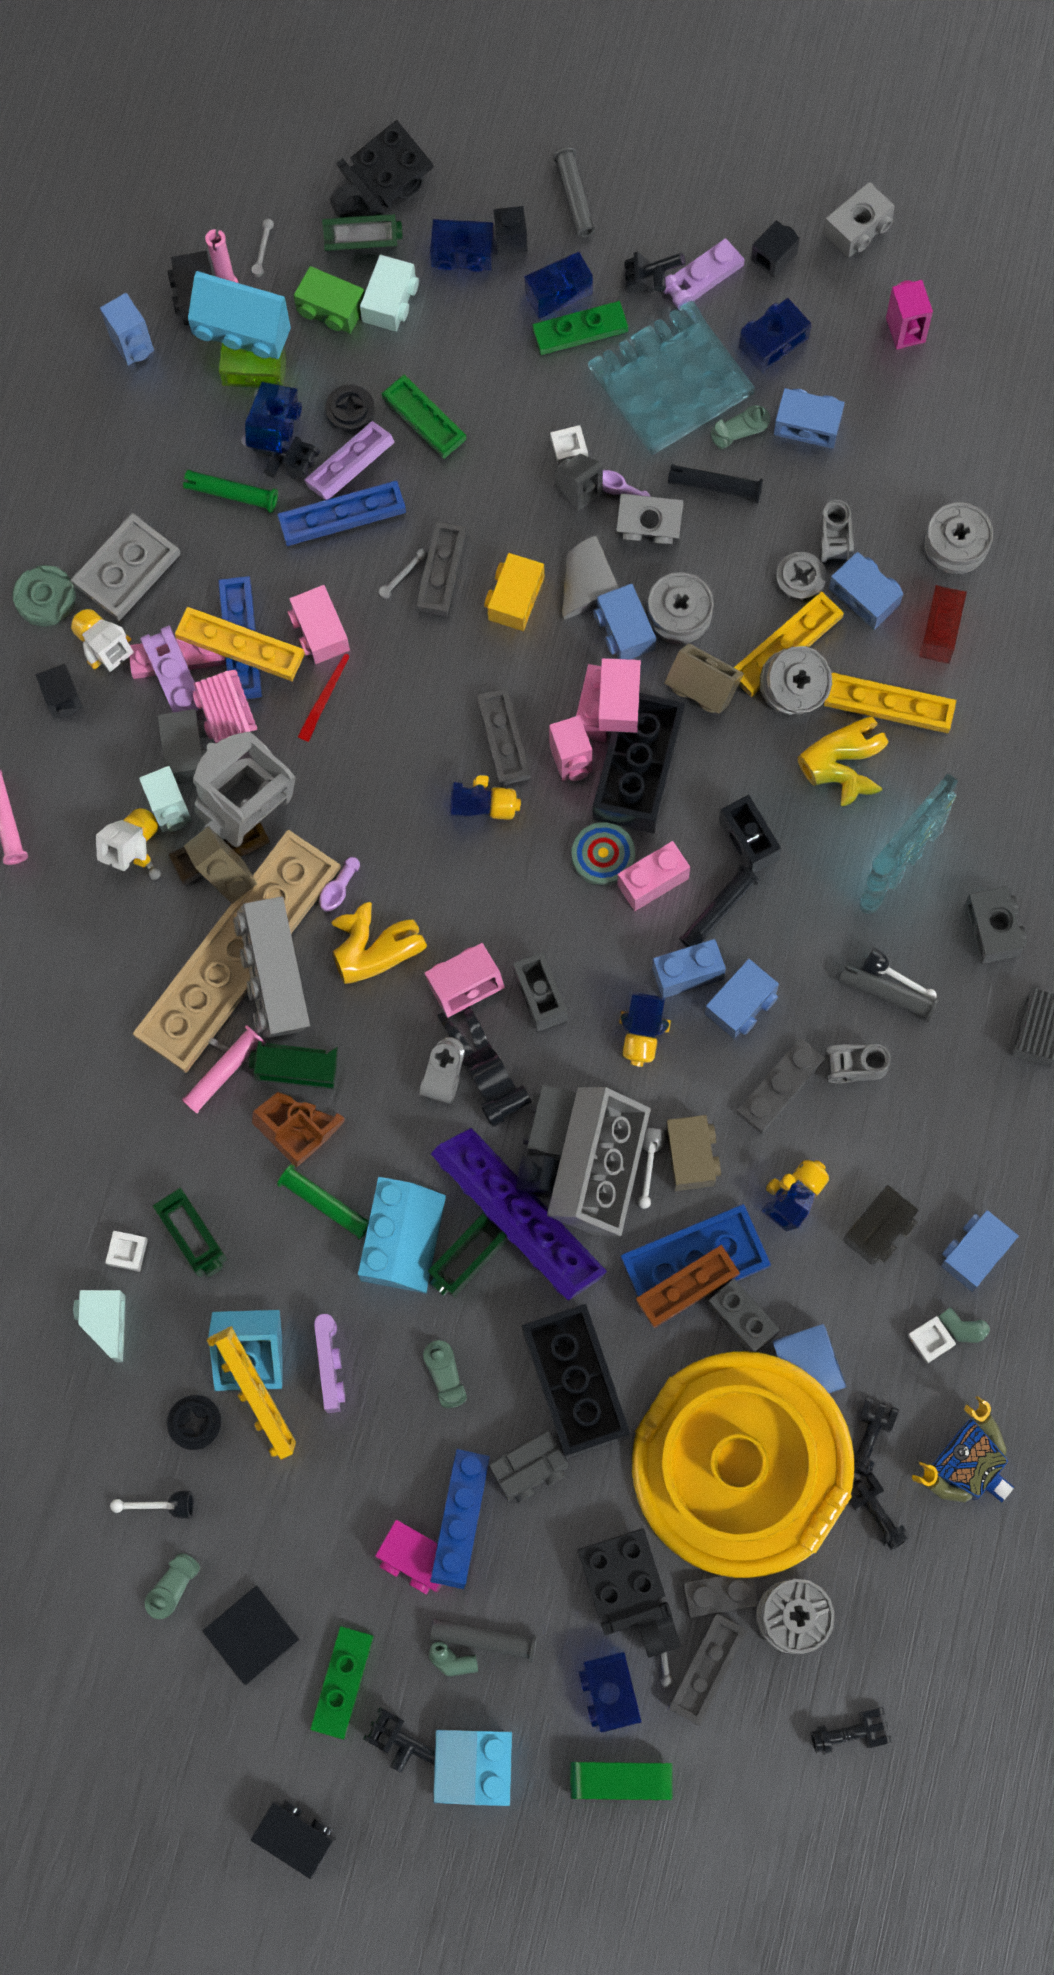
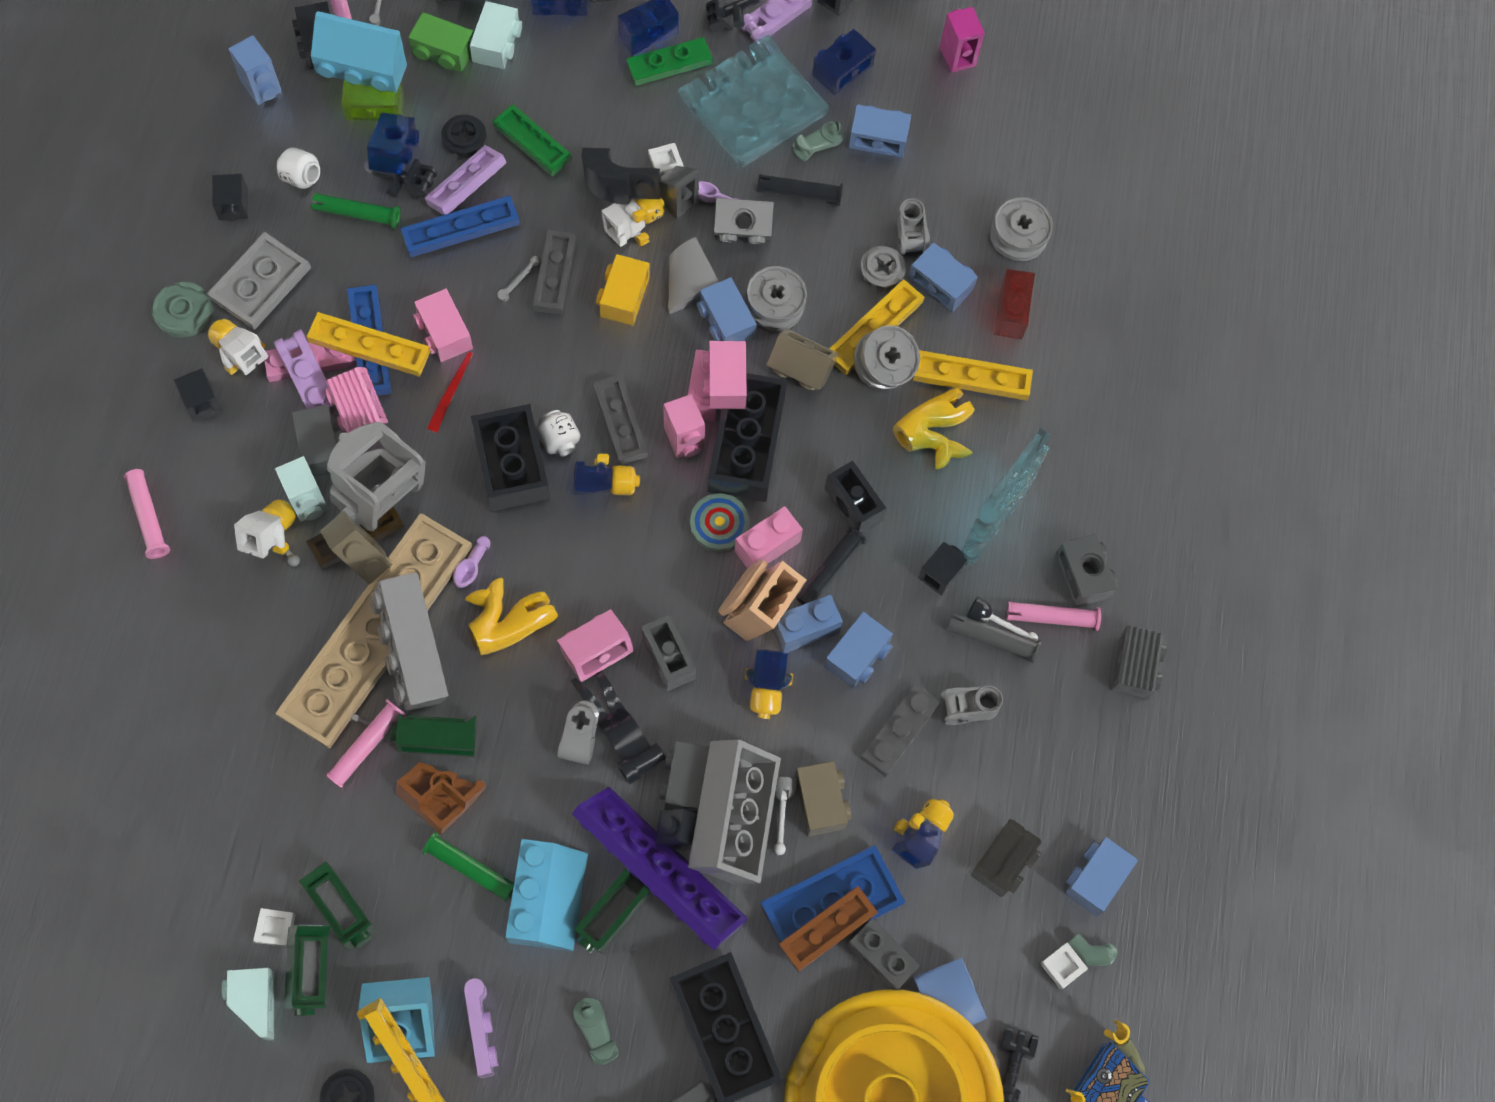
camera: 15 degrees left, 5 degrees down
none -> black brick [212,173,248,221]
none -> white head [277,147,320,189]
none -> dark green window [284,925,331,1016]
none -> black brick [471,404,551,512]
none -> white head [536,410,581,457]
none -> black arch [581,148,662,205]
none -> white piece [601,198,664,247]
none -> light nougat brick [718,559,806,641]
none -> black brick [918,542,968,596]
none -> bright pink pin [1006,601,1101,631]

